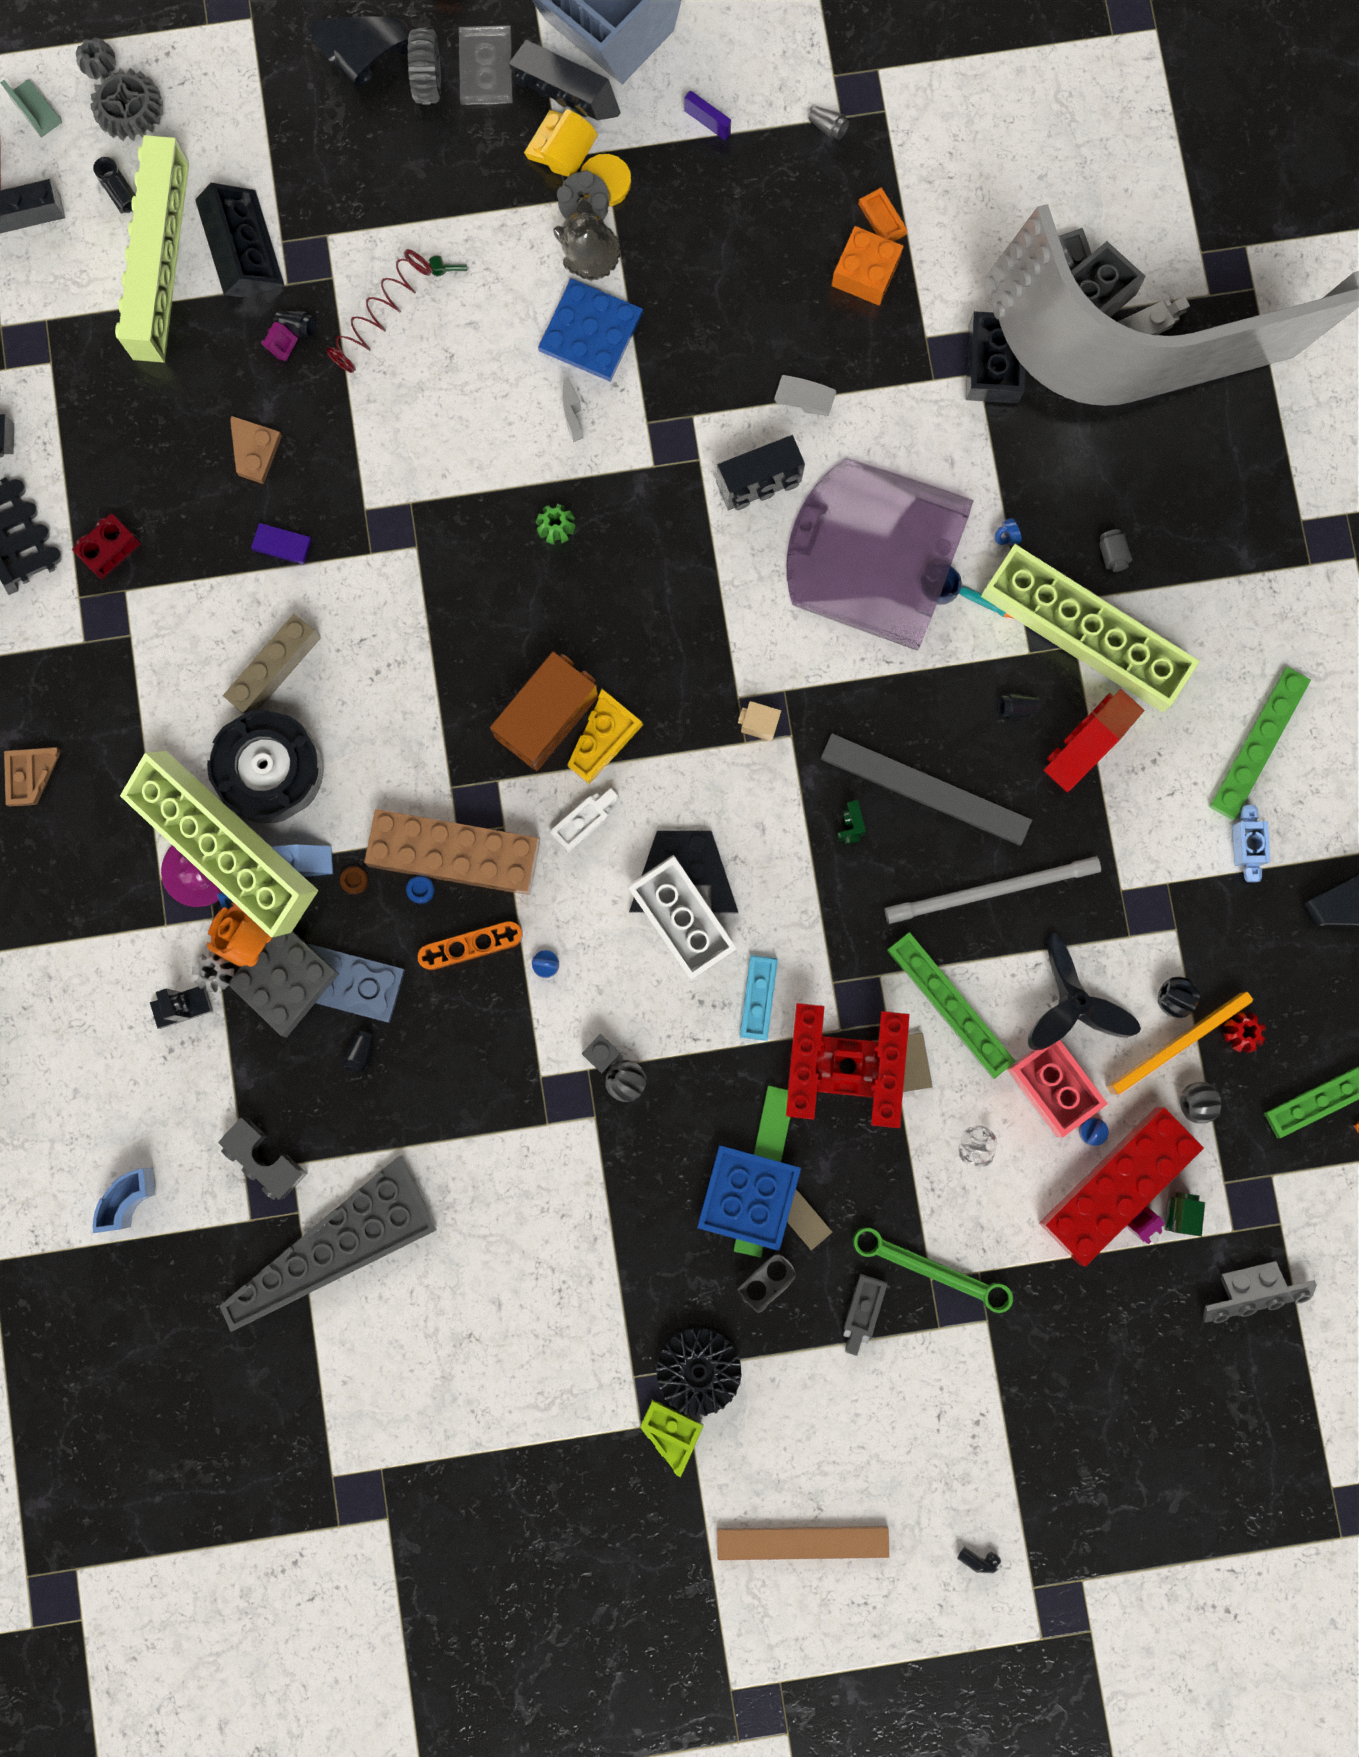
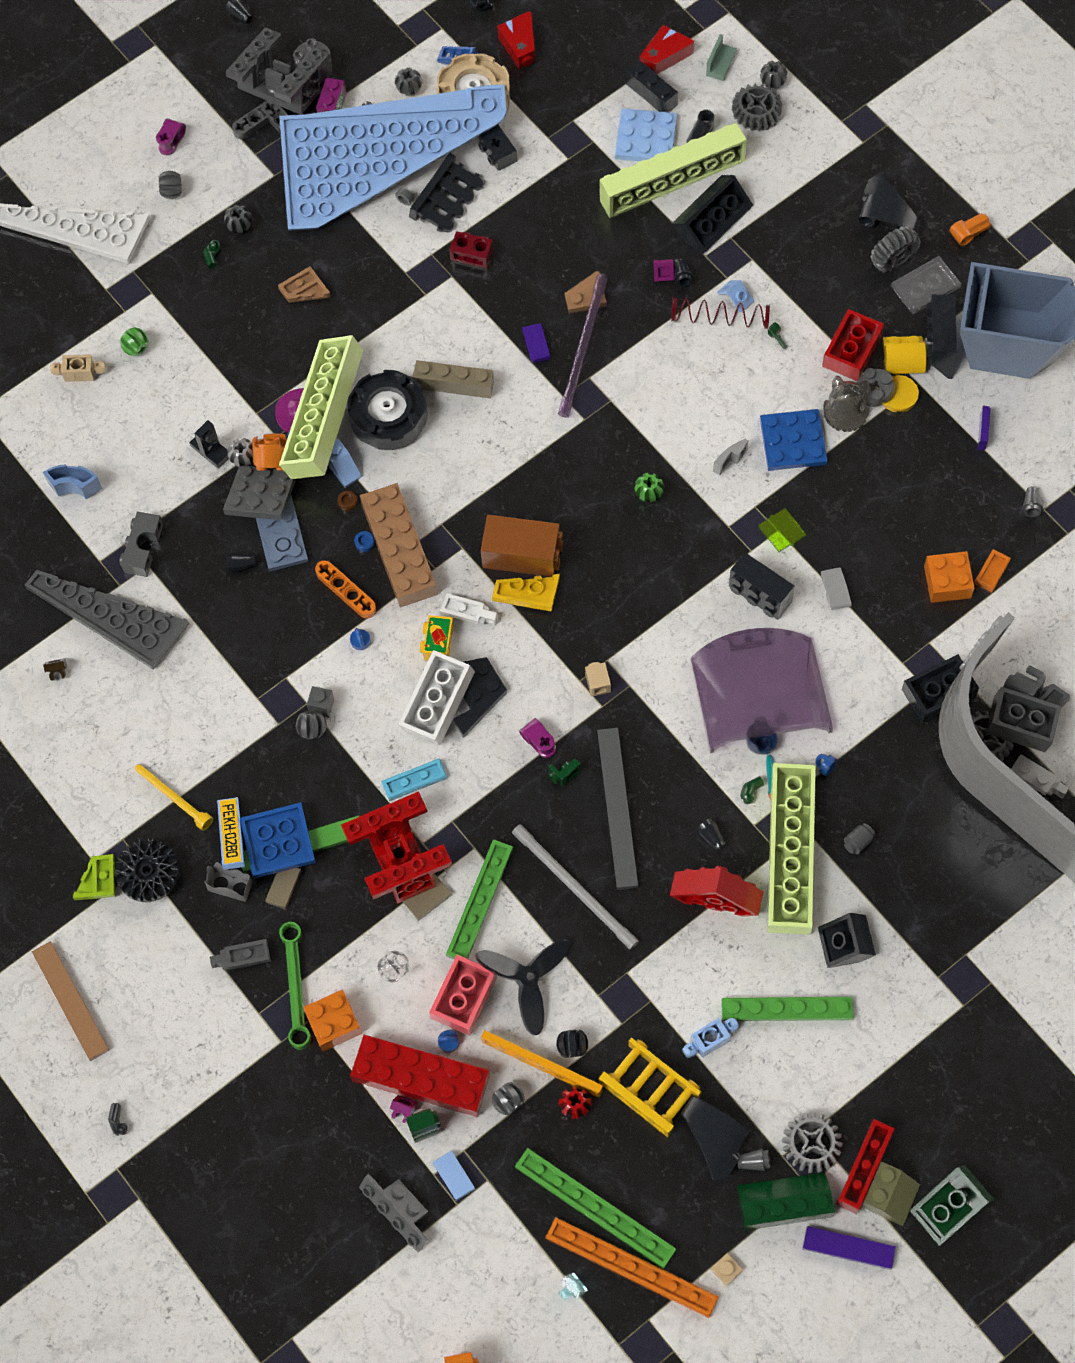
camera: 65 degrees right, 15 degrees down
none -> dark brown tile [43,658,67,681]
none -> yellow piece [135,764,213,831]
none -> tile [217,797,245,870]
none -> orange brick [303,989,362,1052]
none -> brick [420,615,454,661]
none -> light blue tile [433,1150,475,1201]
none -> magenta piece [519,718,556,758]
none -> clear purple piece [558,274,608,418]
none -> yellow fence [599,1038,701,1137]
none -> light blue plate [615,108,677,162]
none -> light blue bracket [717,280,754,312]
none -> dark green arm [740,776,764,804]
none -> clear neon green piece [758,509,806,553]
none -> black slope [818,913,876,968]
none -> red brick [822,309,884,381]

